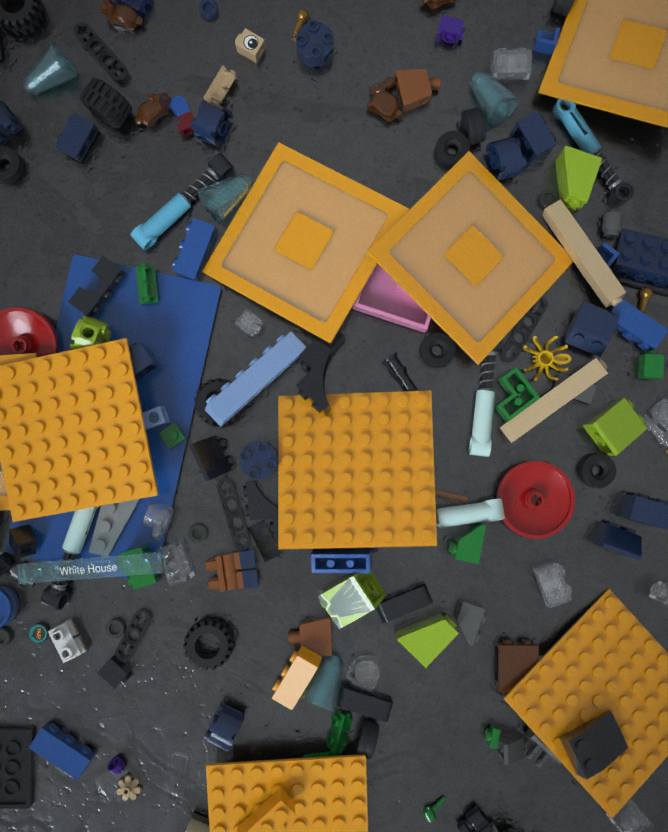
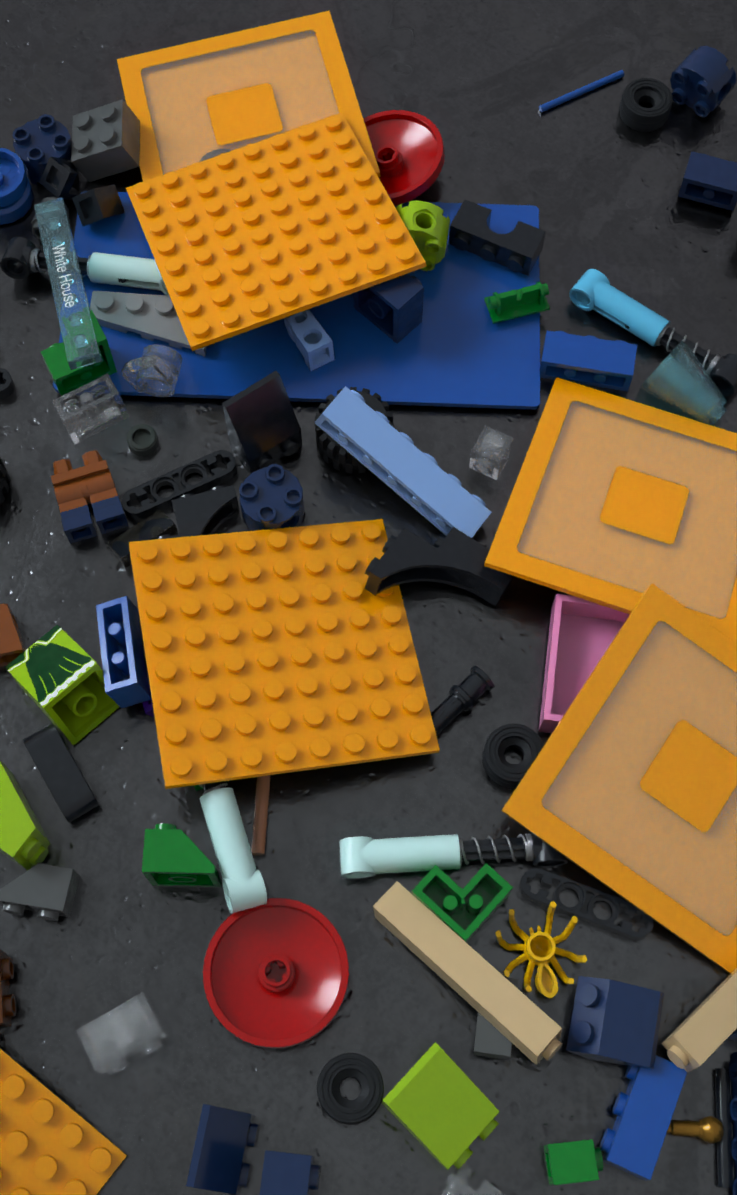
camera: 80 degrees right, 20 degrees down
green plate [159,423,187,449] -> none

